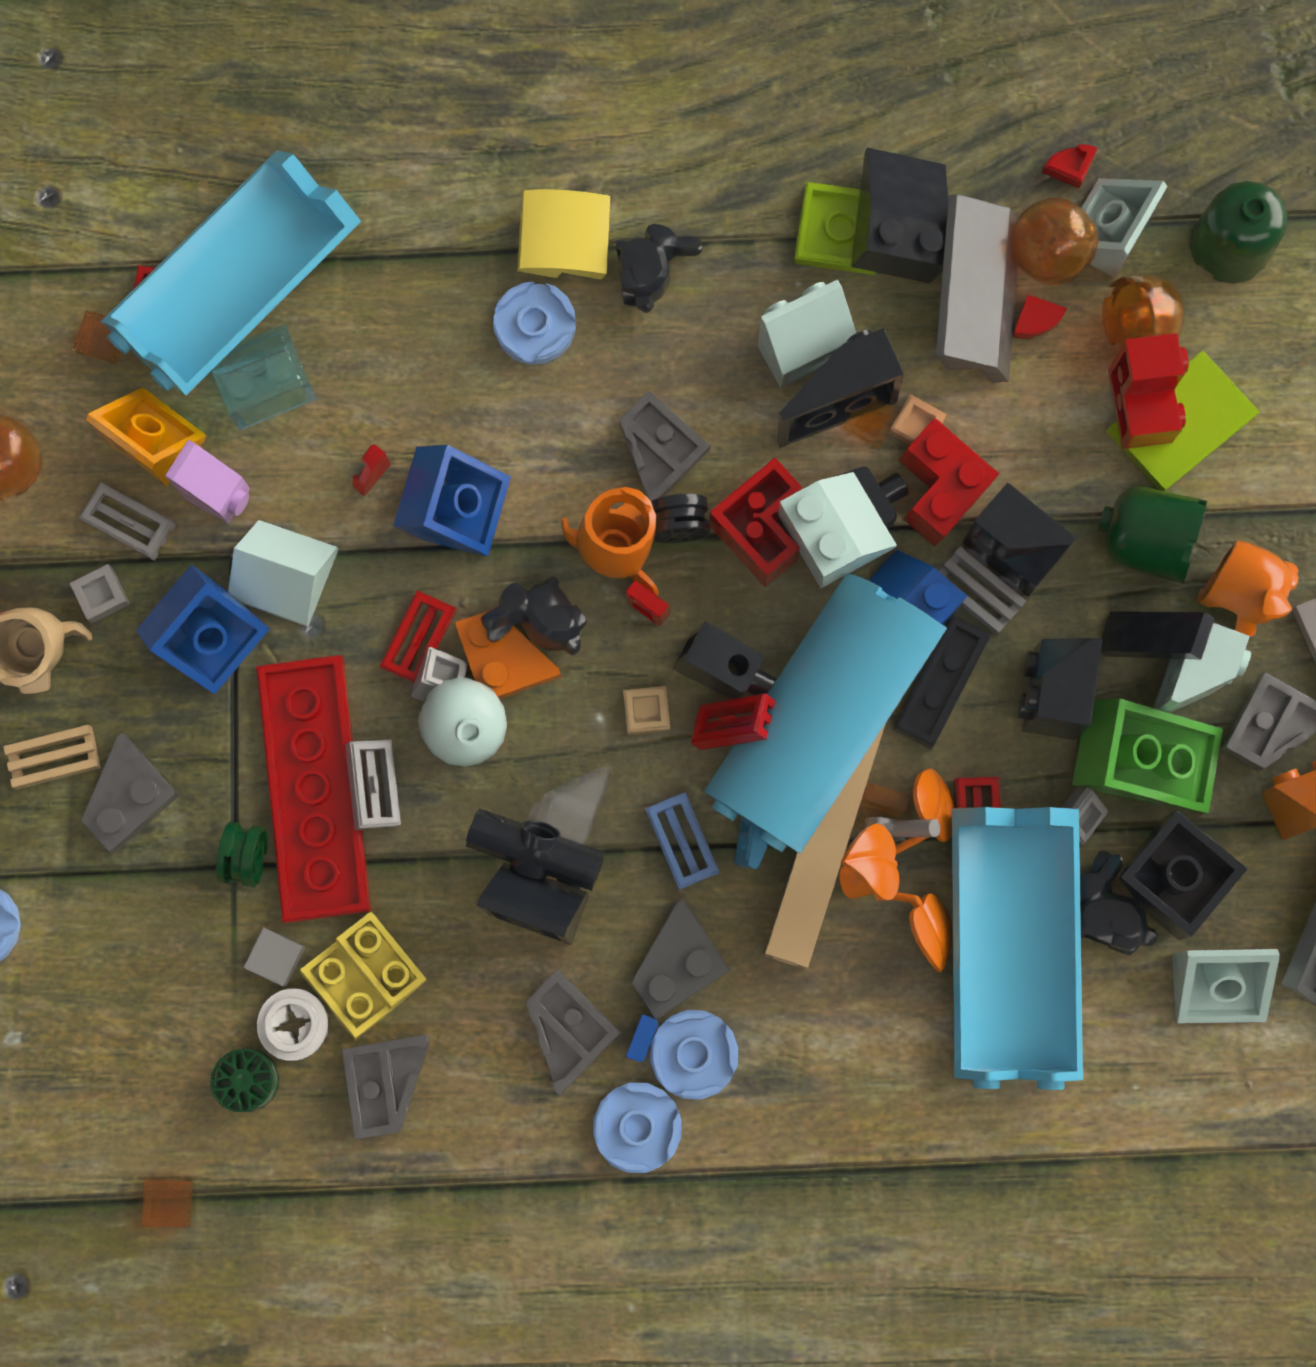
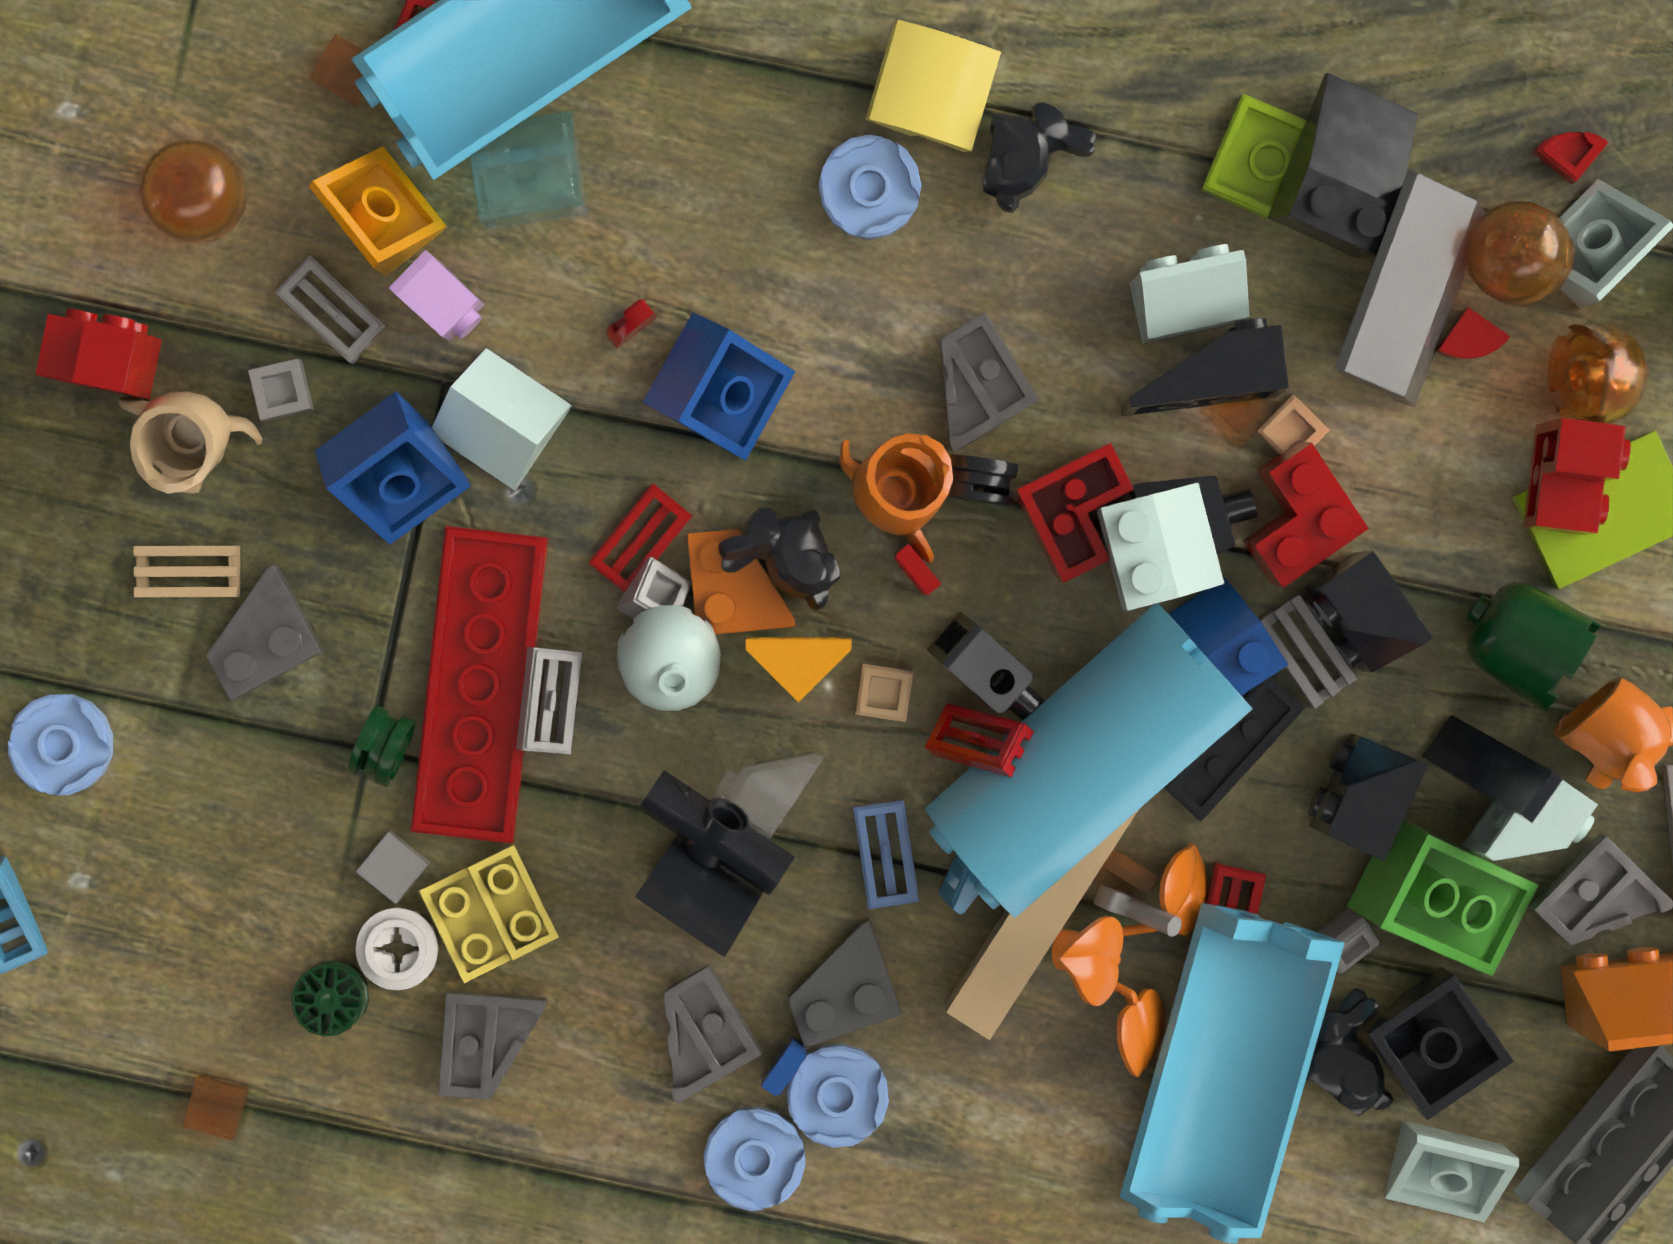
camera: 10 degrees right, 10 degrees up
none -> light orange slope [746,637,852,703]

